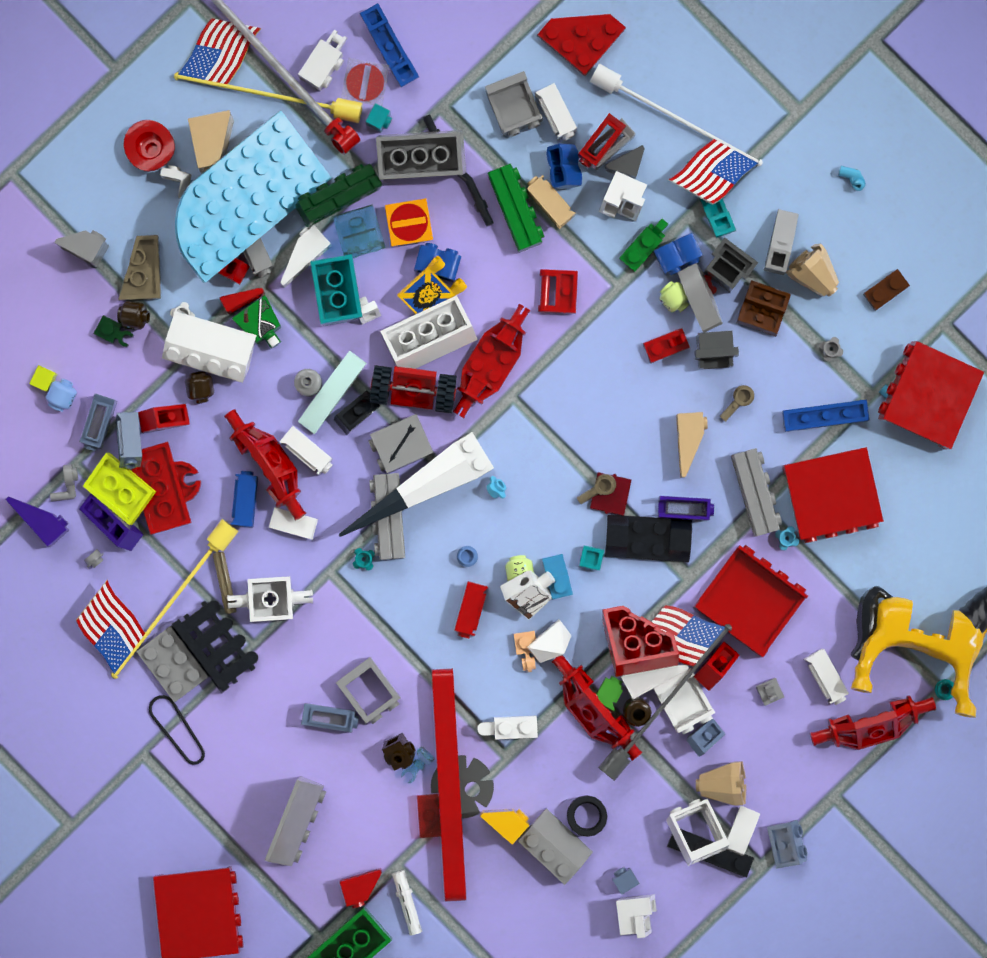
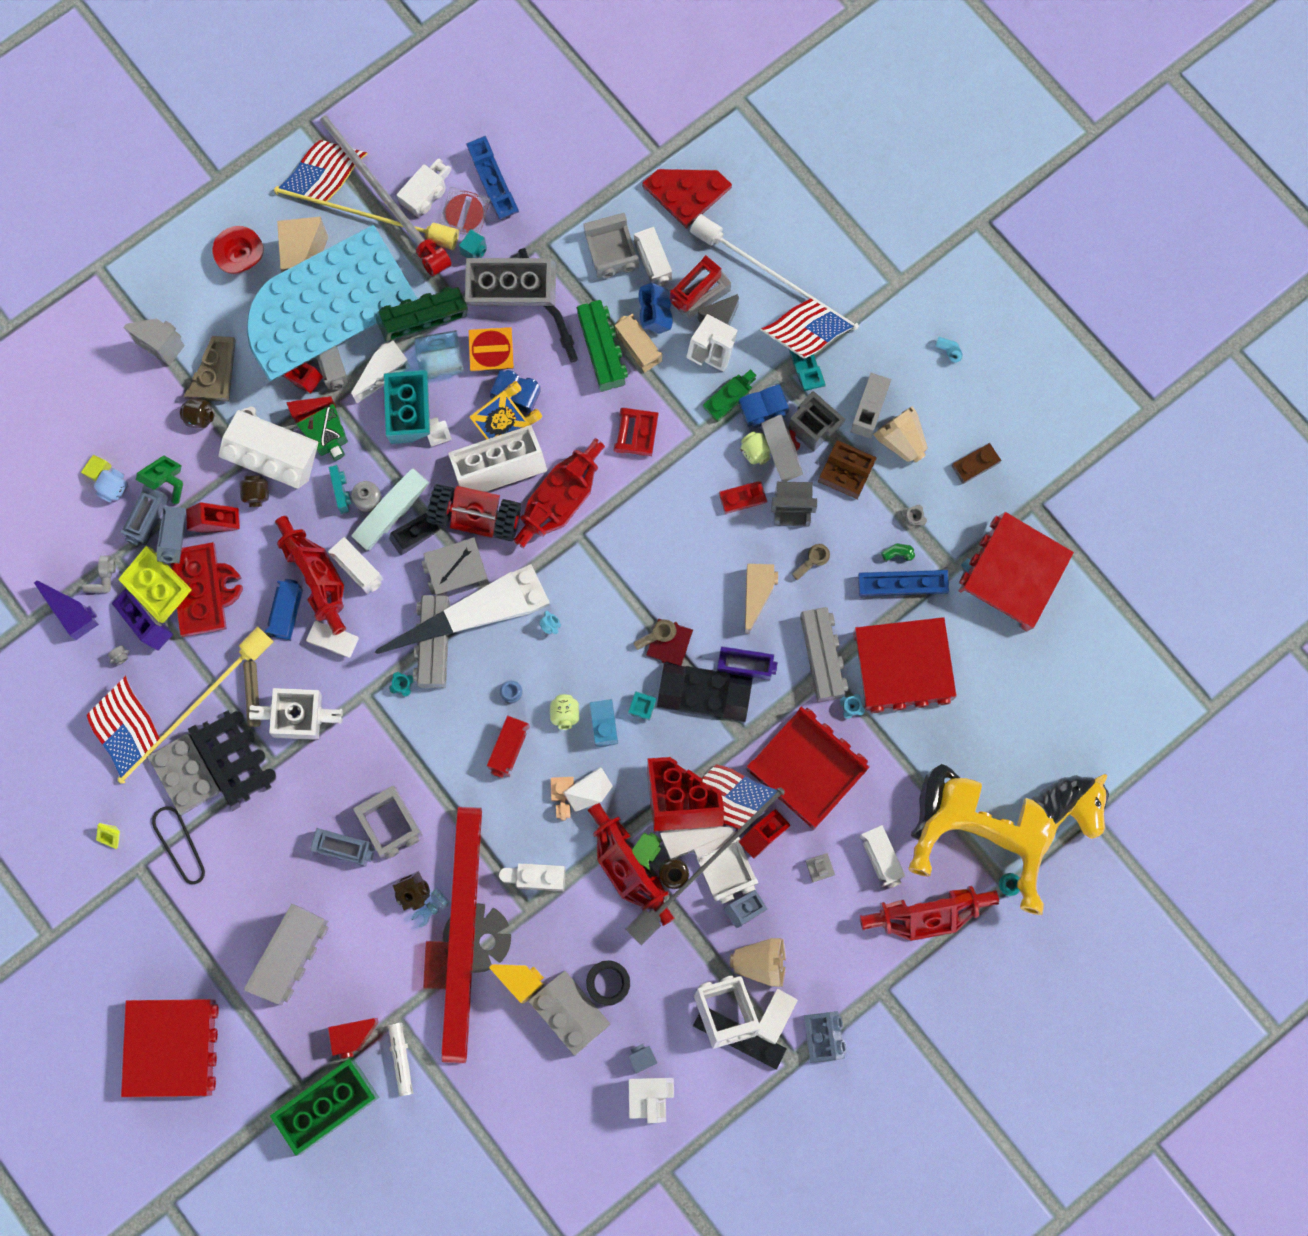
camera: 10 degrees right, 10 degrees down
dark green plate [93,315,134,347] -> none
white plate [160,165,192,198] -> none
white torso [500,571,555,620] -> none
none -> neon yellow slope [96,823,120,849]
none -> green plate [136,455,183,504]
none -> teal plate [329,465,352,514]
none -> green arm [881,543,915,562]

